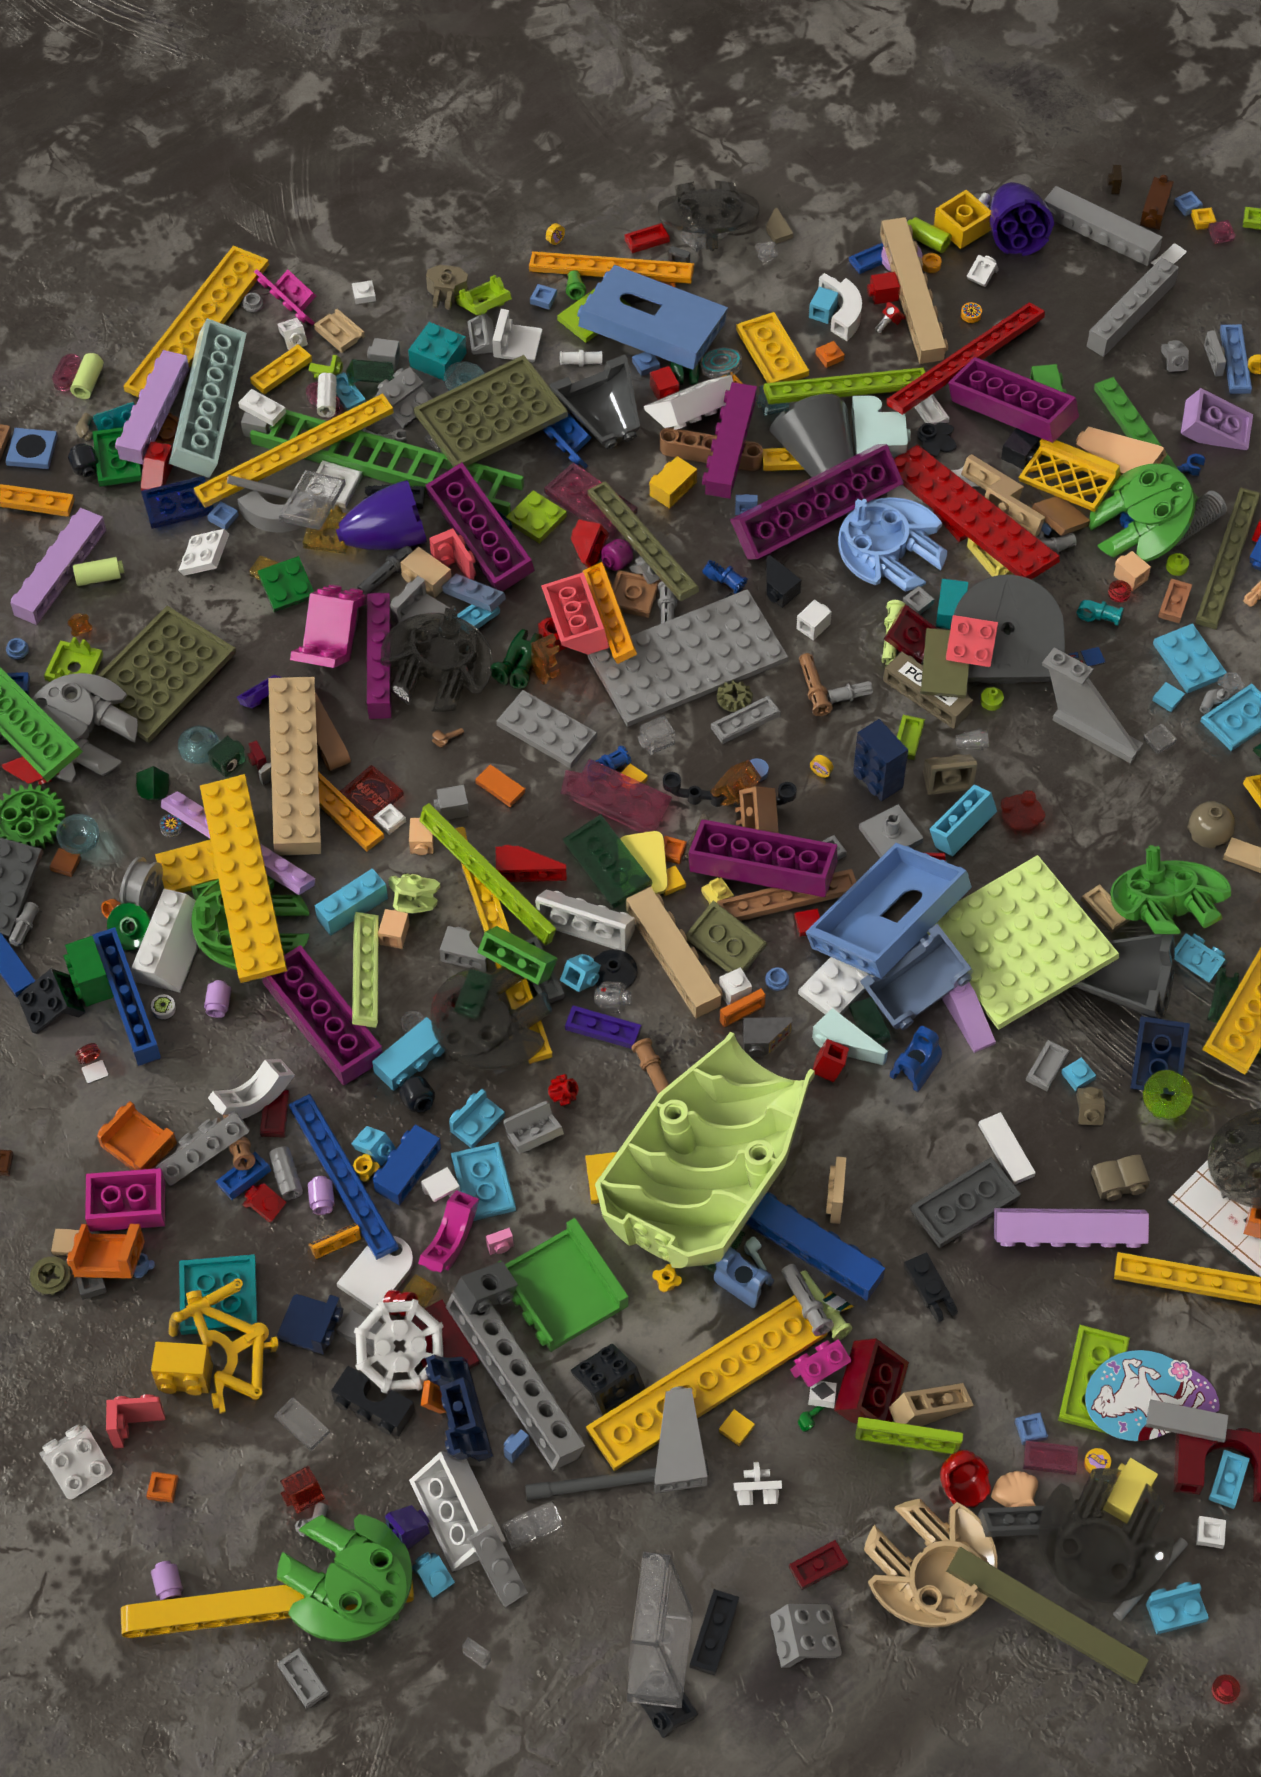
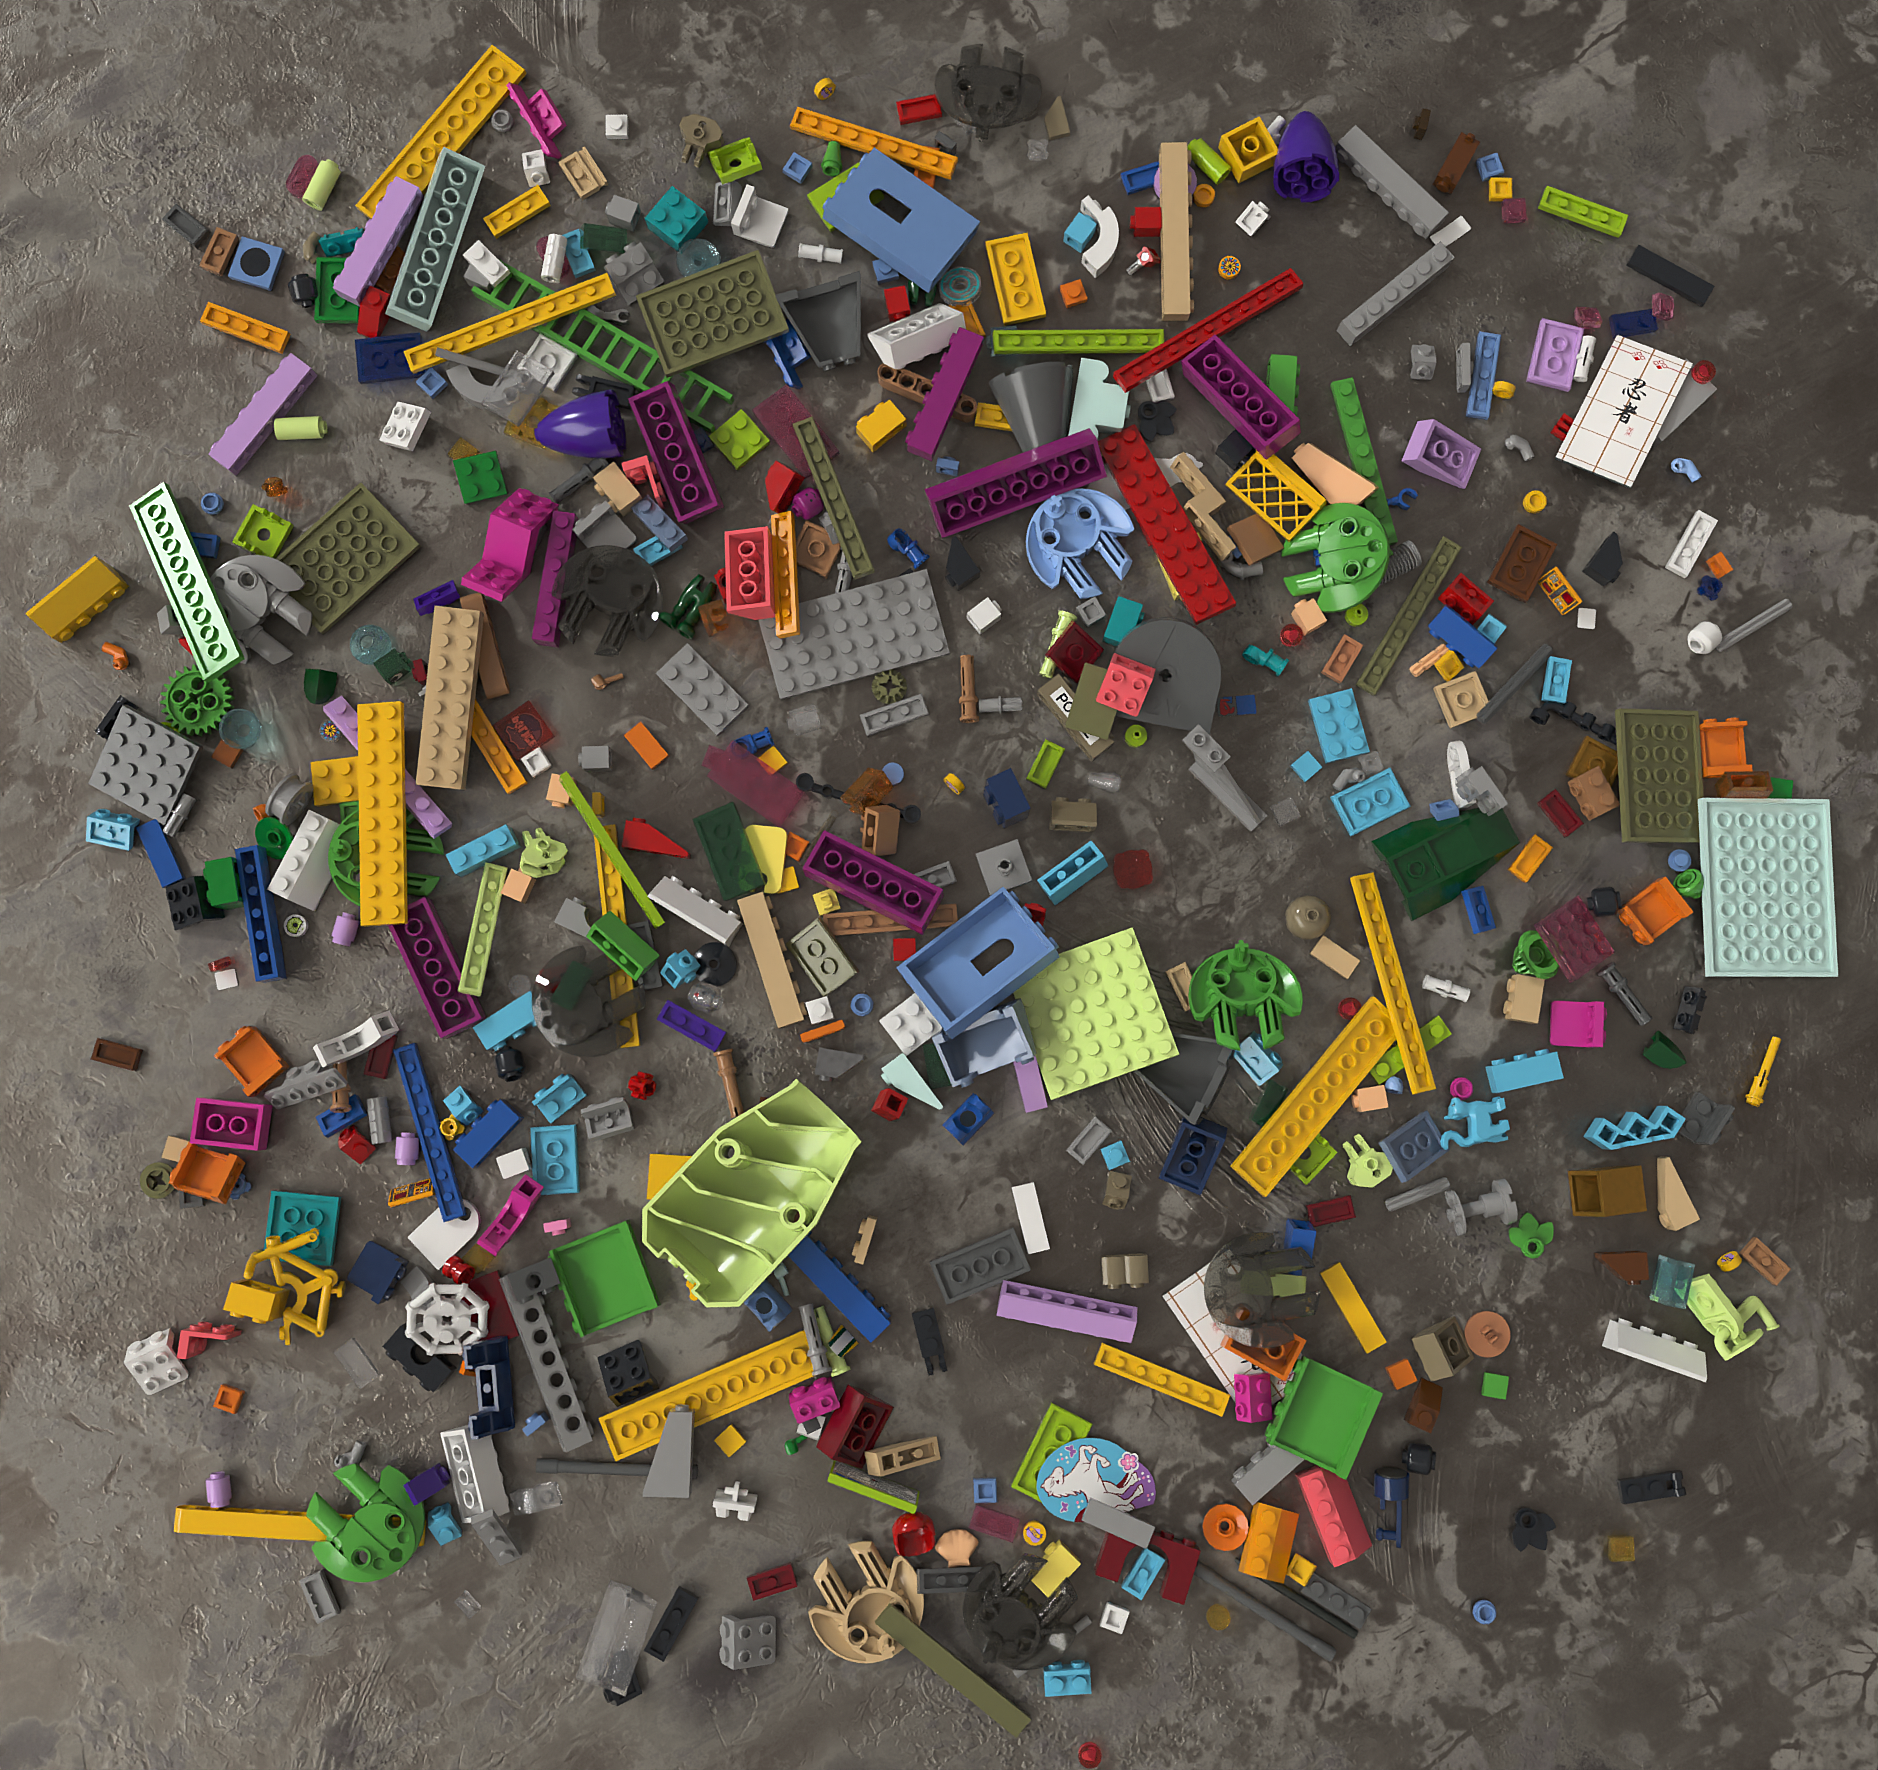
camera: 10 degrees right, 25 degrees up
clear red brick [280,1466,325,1514] -> none
lime bracket [308,355,343,379] -> none
clear neon green plate [1142,1070,1193,1120] -> none

